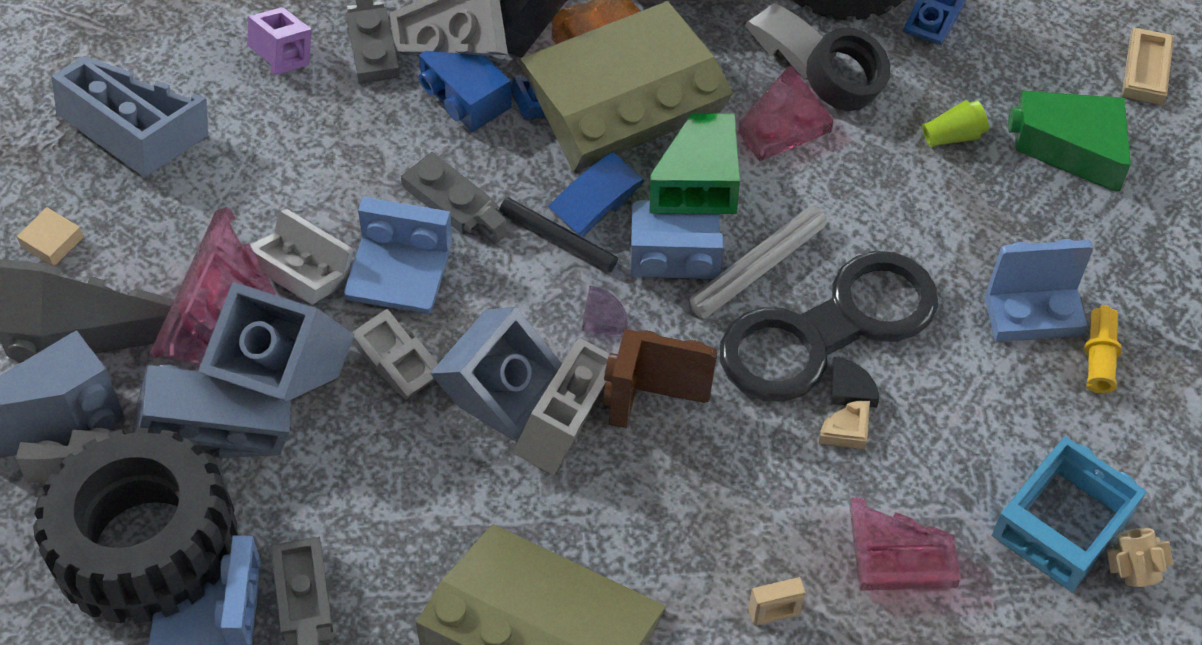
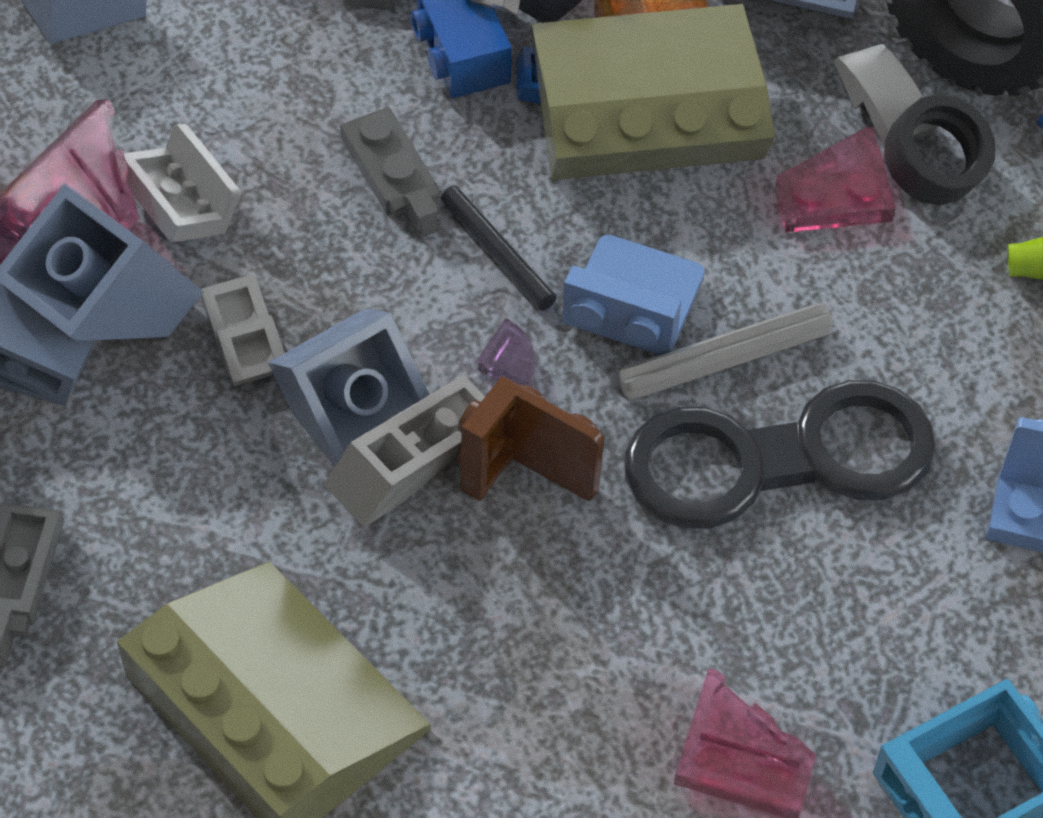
camera: 20 degrees right, 0 degrees up
medium blue bracket [344,197,453,314] -> none
blue slope [548,152,645,238] -> none
slope [649,113,740,214] -> none
tan tile [748,577,806,626] -> none
tan tile [818,401,870,450] -> none
black tile [831,357,879,408] -> none

